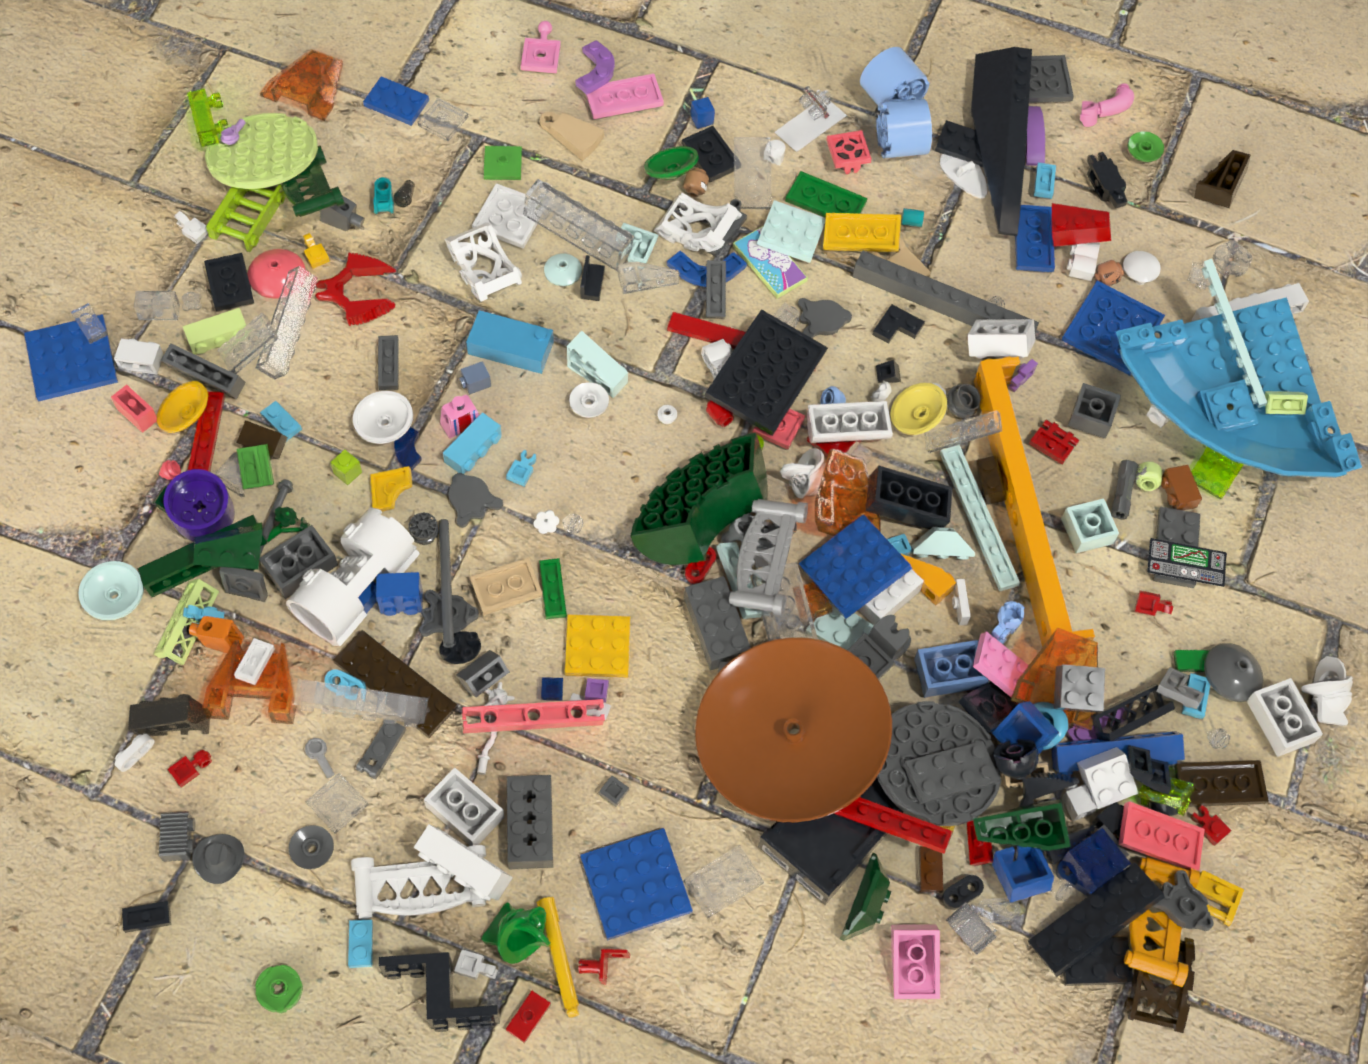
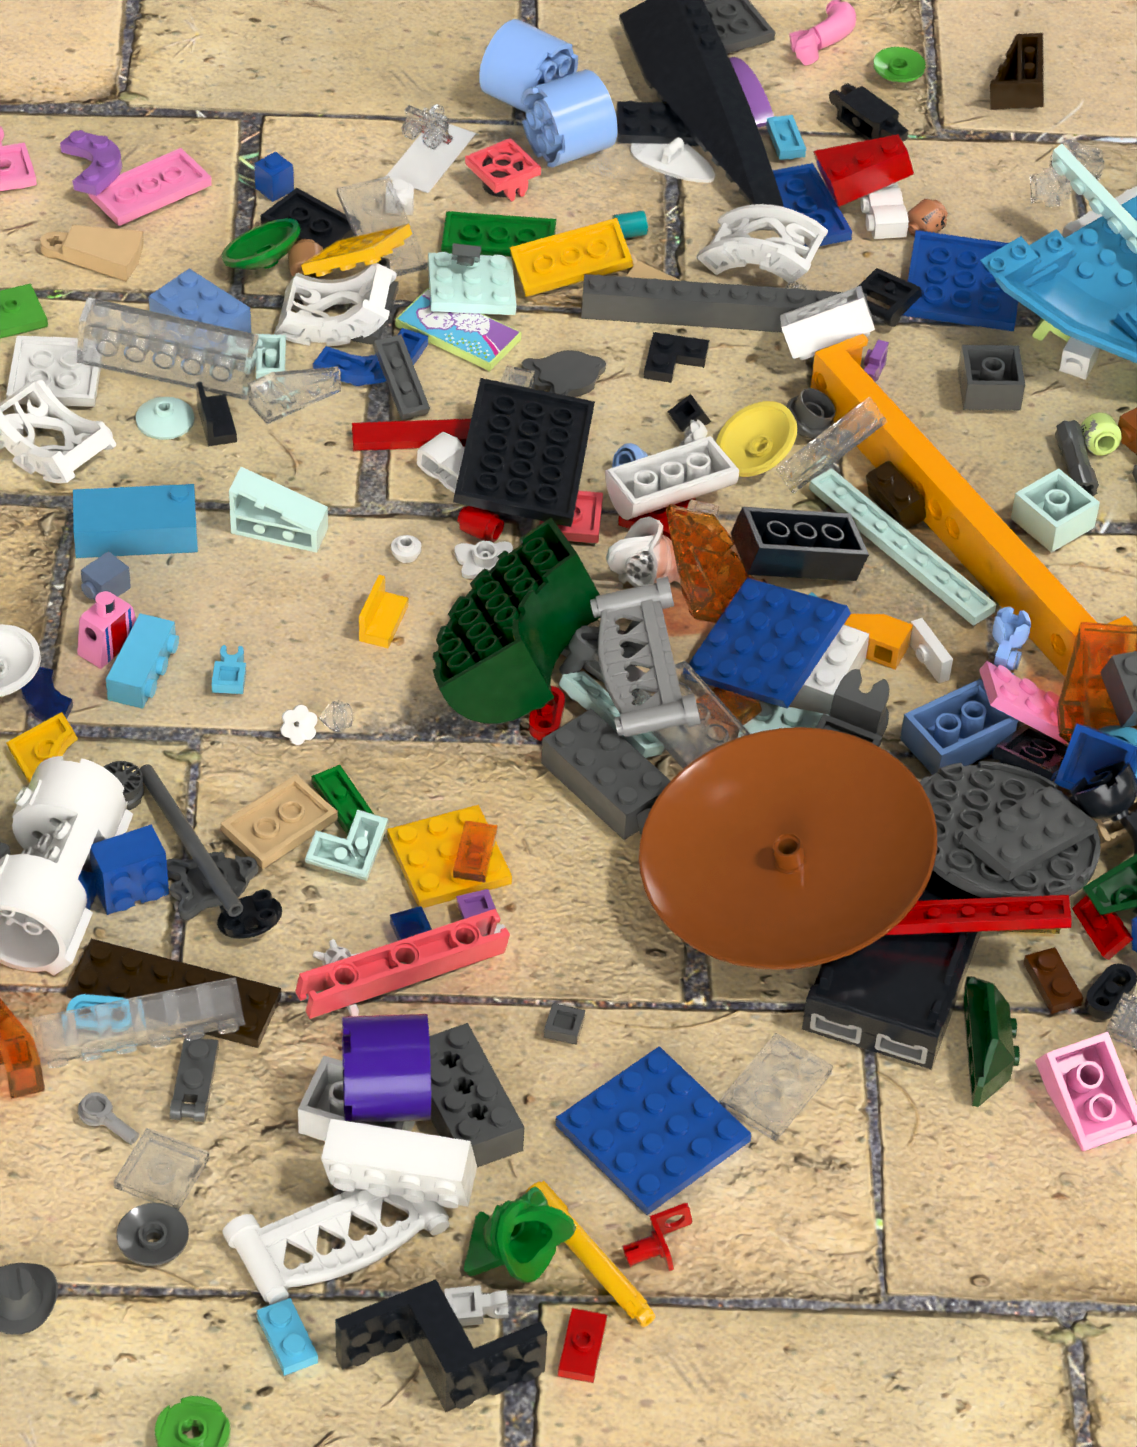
camera: 20 degrees left, 15 degrees down
dark grey tile [449,473,503,528] -> none
dark grey brick [456,650,510,697] -> none
white dish [569,382,609,418] -> none
light aqua slope [911,527,975,559] -> none
red plate [1029,419,1080,465] -> none
white dish [1122,251,1161,285] -> none
none -> medium blue brick [148,269,251,361]
none -> yellow plate [301,224,412,277]
none -> light aqua brick [305,810,389,881]
none -> dark purple brick [342,1014,431,1123]
none -> yellow panel [359,575,409,648]
none -> dark grey plate [451,243,481,266]
none -> clear orange plate [453,820,498,883]
none -> white animal [454,541,513,579]
none -> white fence [696,204,828,285]
none -> black plate [858,268,922,327]

